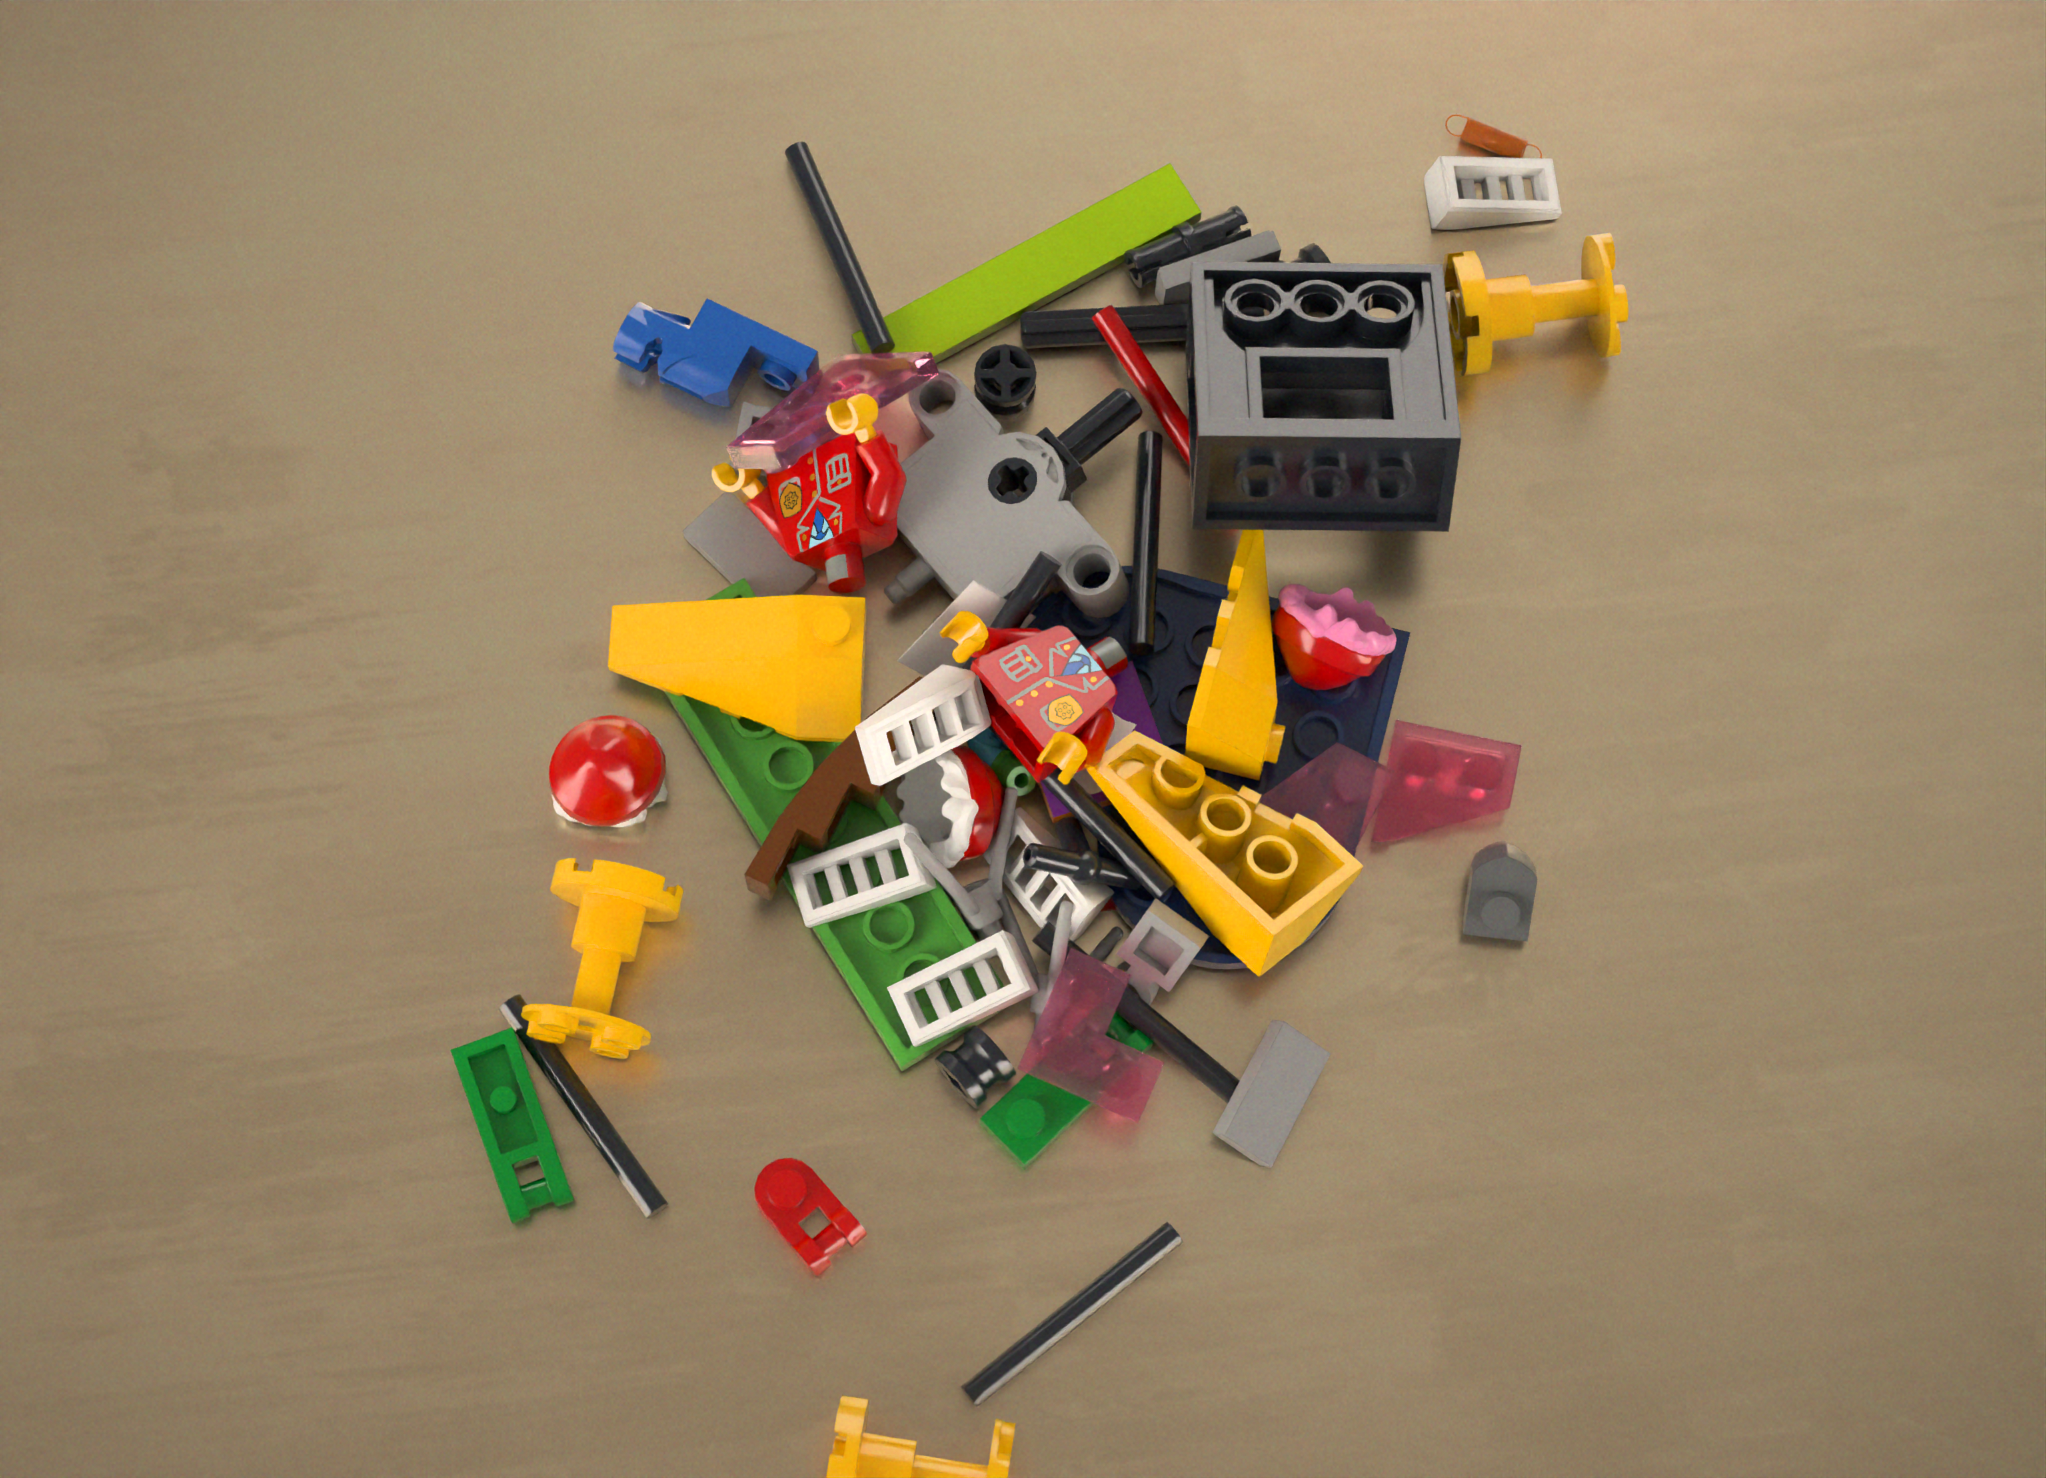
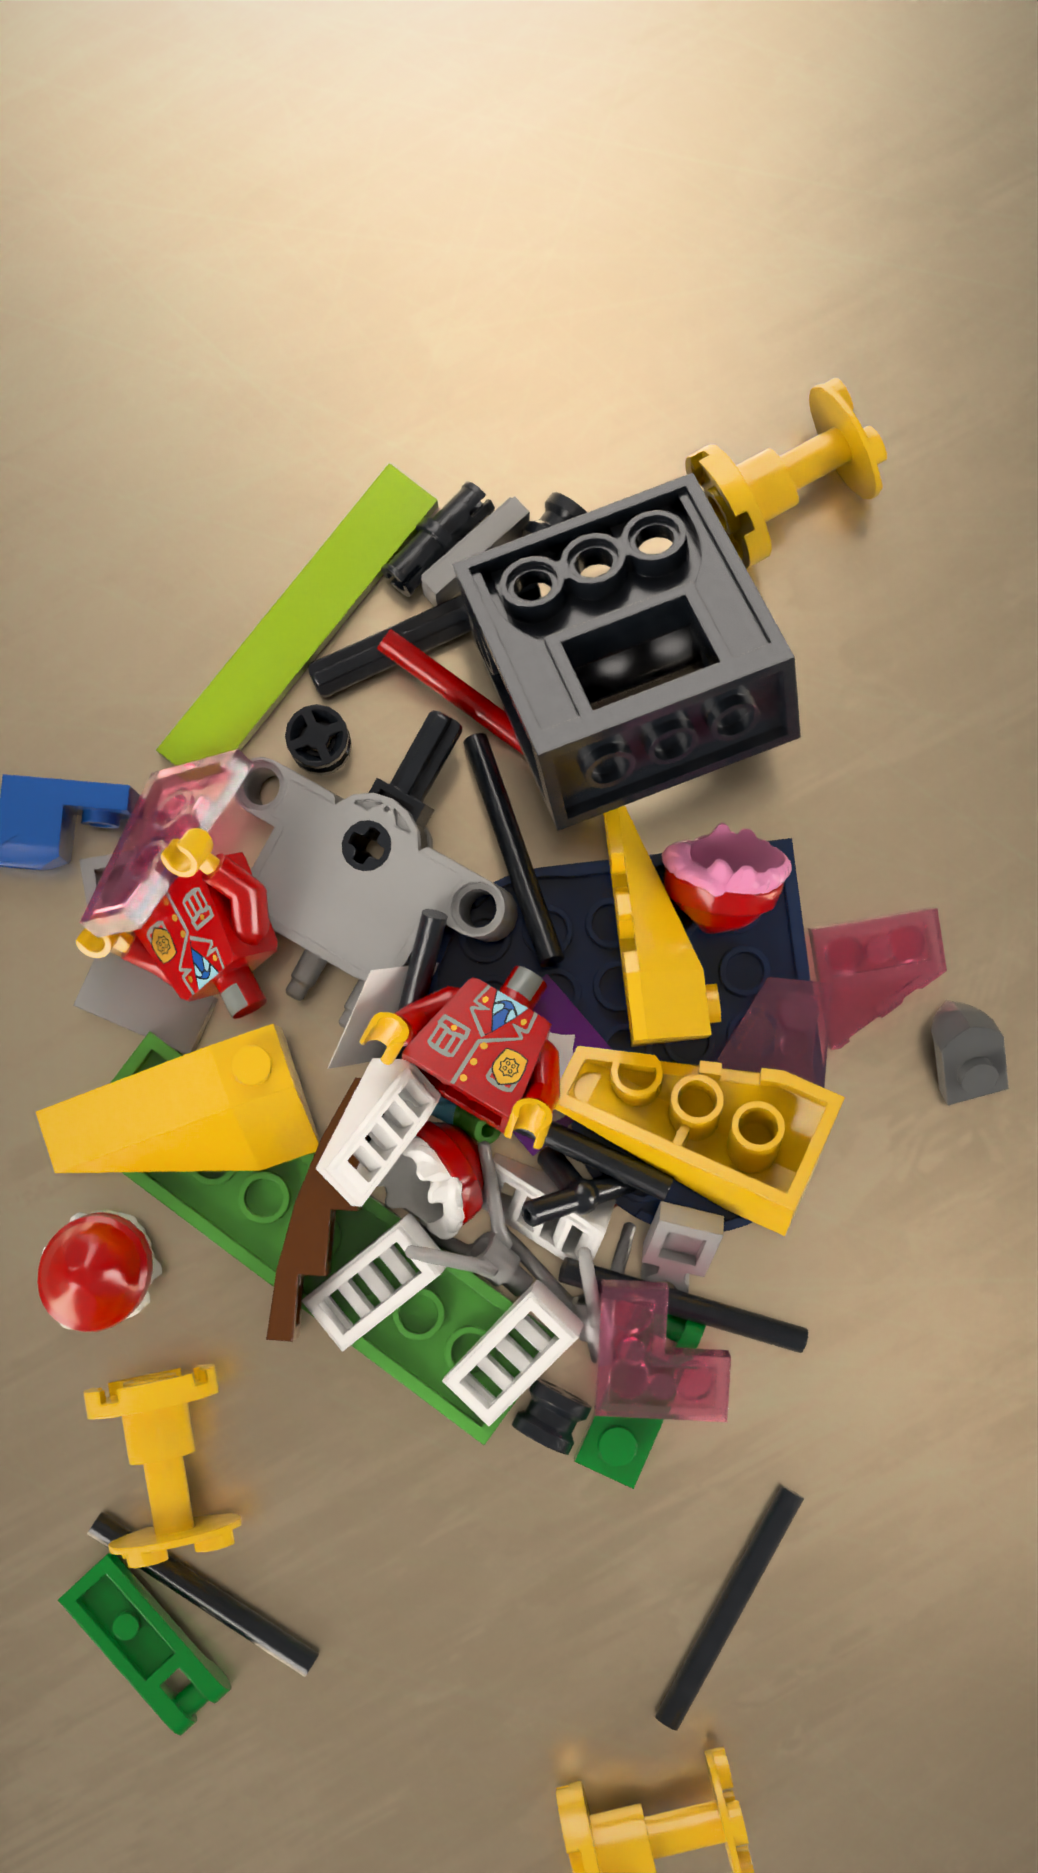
camera: 20 degrees left, 10 degrees up
red plate [754,1158,868,1277] -> none
black bar [785,142,895,356] -> none
light grey tile [1212,1020,1331,1167] -> none
white slope [1424,156,1562,230] -> none
orange piece [1445,114,1542,158] -> none

